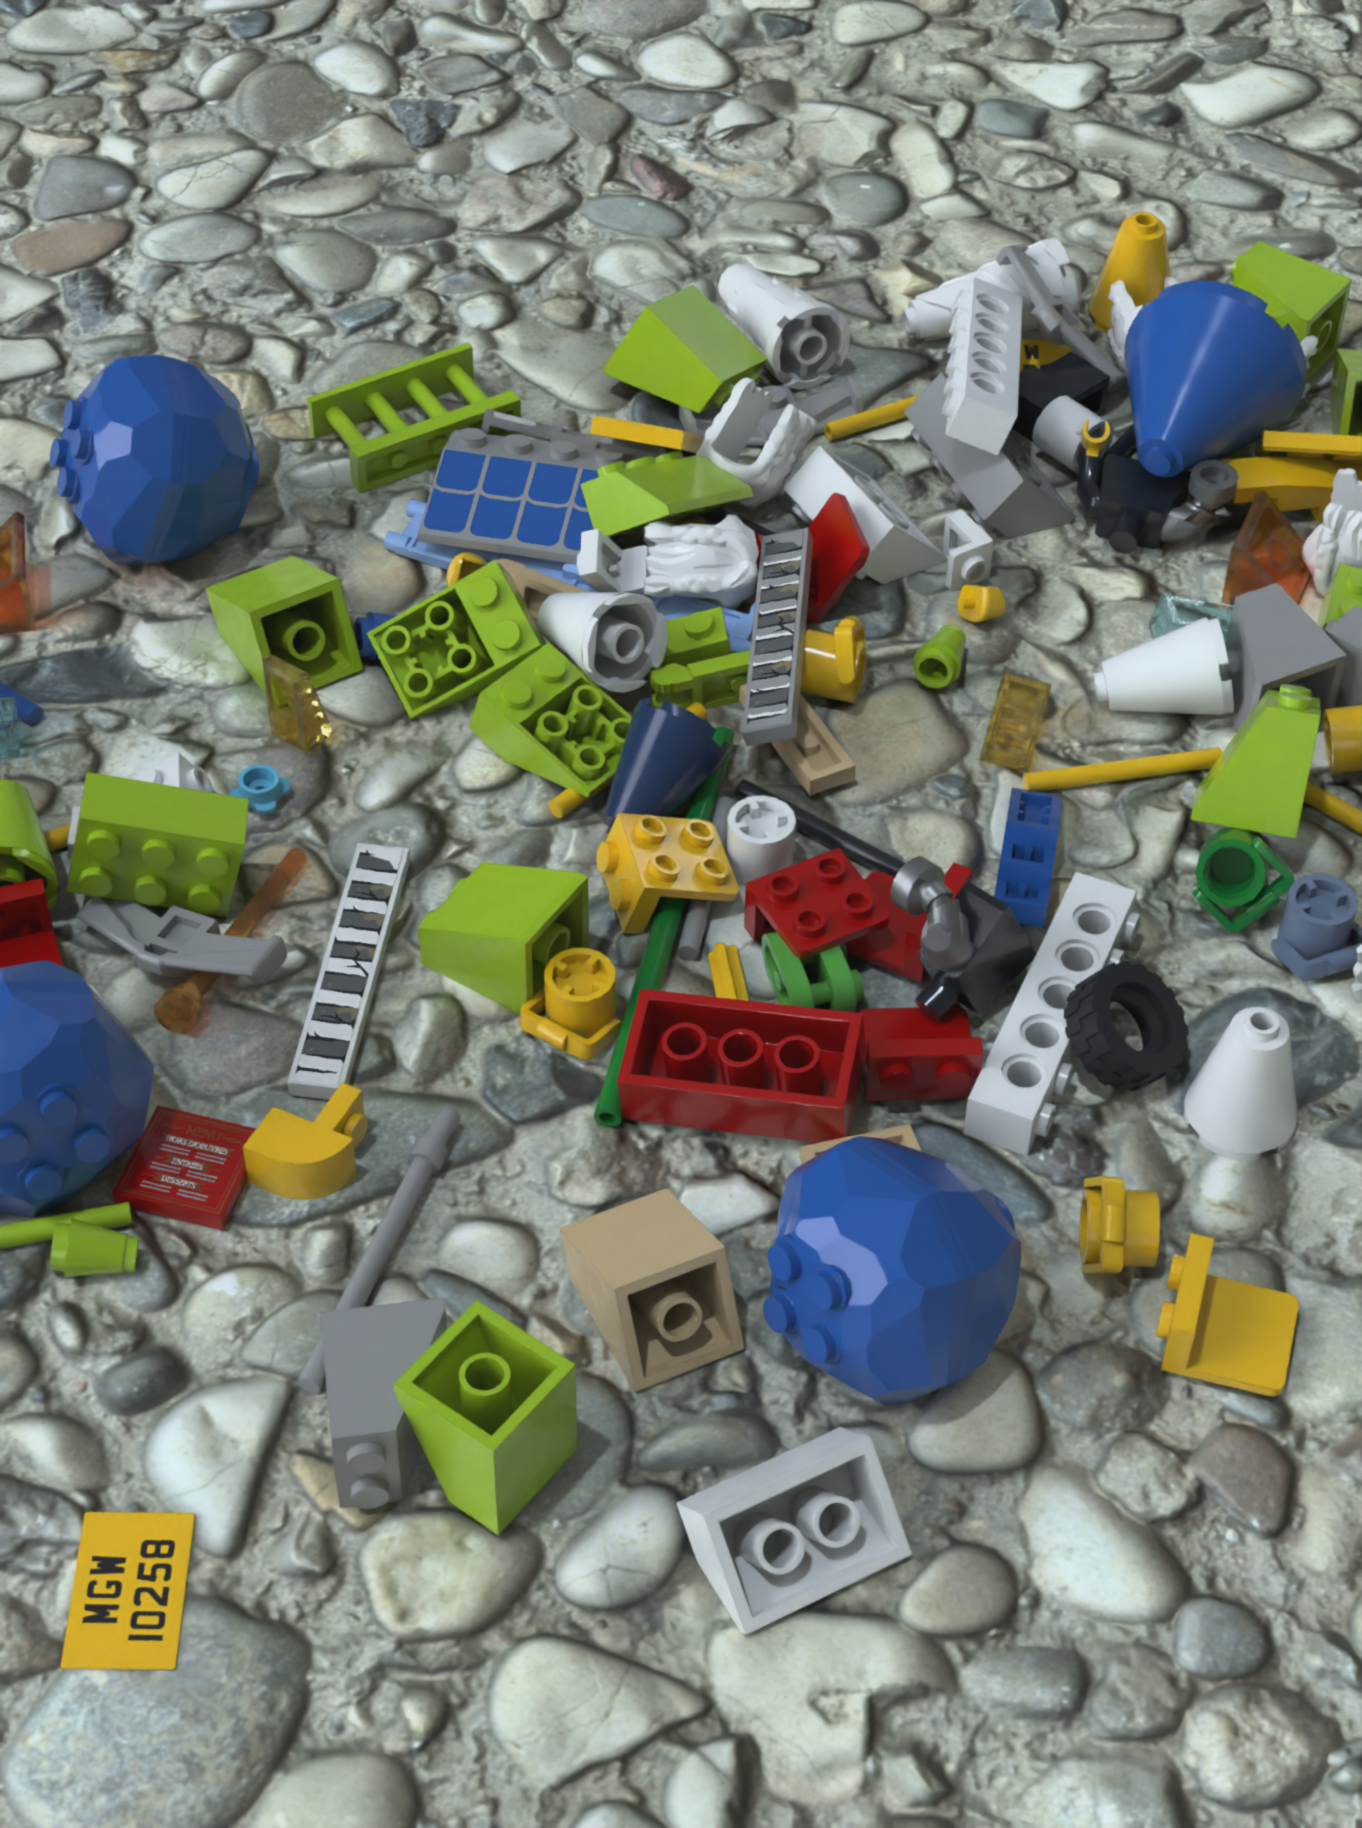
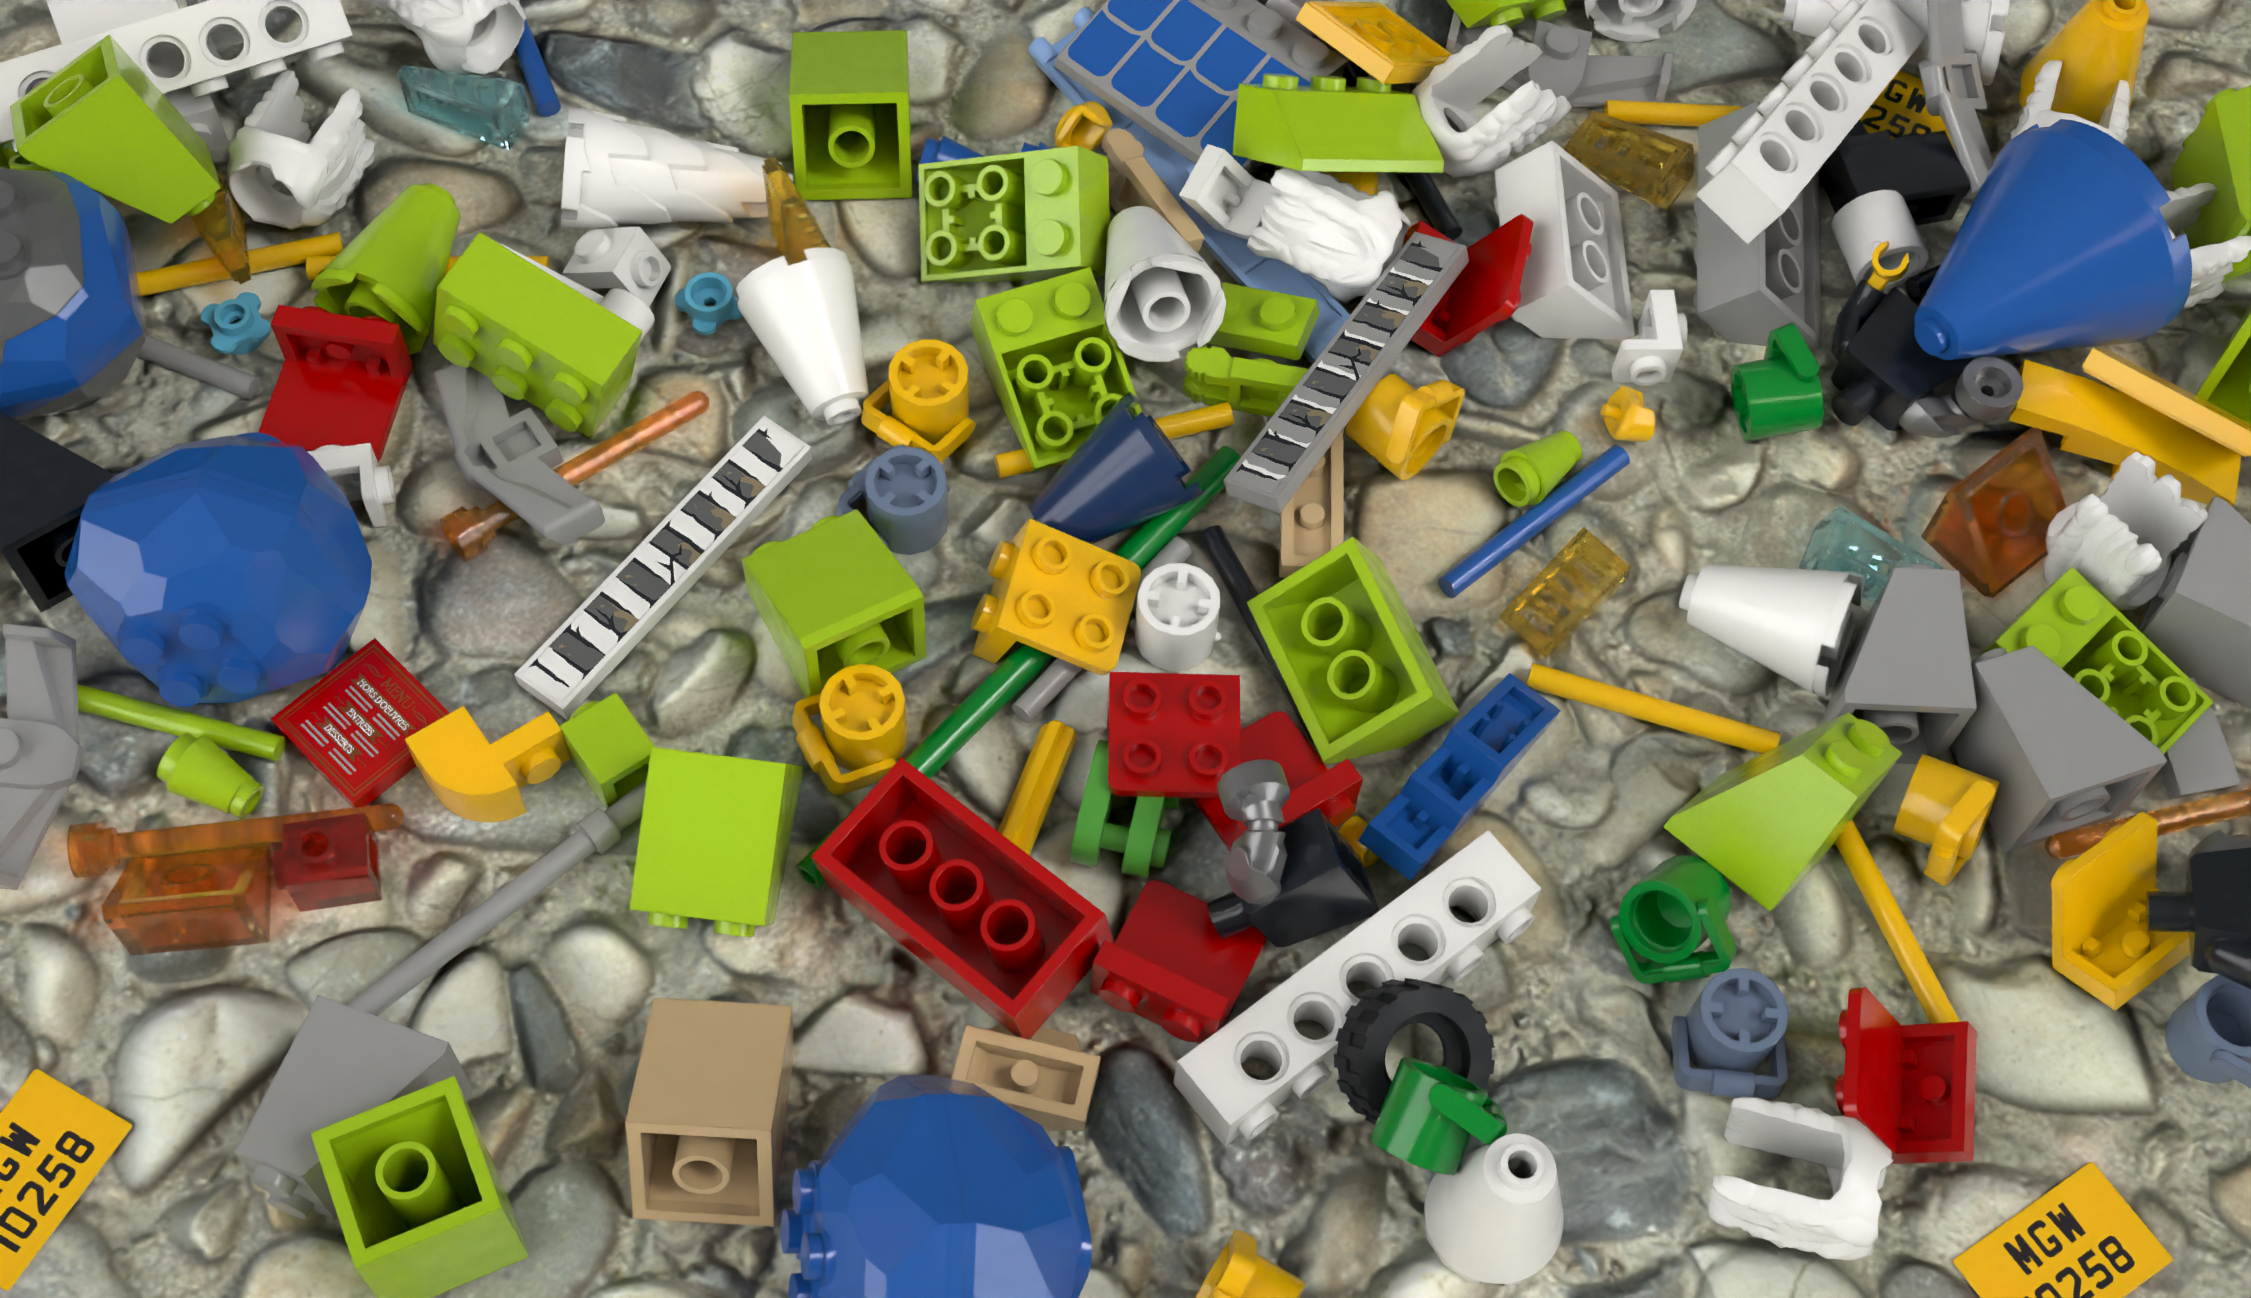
camera: 25 degrees right, 15 degrees up
none -> clear orange piece [67,804,404,878]
none -> clear orange slope [101,843,272,956]
none -> clear red brick [273,812,382,912]
none -> lime brick [559,692,655,809]
none -> white cone [561,107,793,229]
none -> lime slope [629,747,804,937]
none -> white cone [735,247,869,425]
none -> sand blue piece [836,445,950,555]
none -> yellow piece [861,339,976,463]
none -> lime slope [1247,537,1460,764]
none -> green piece [1370,1057,1507,1175]
none -> blue bar [1438,445,1630,598]
none -> clear yellow slope [1564,110,1694,210]
none -> green piece [1731,323,1824,441]

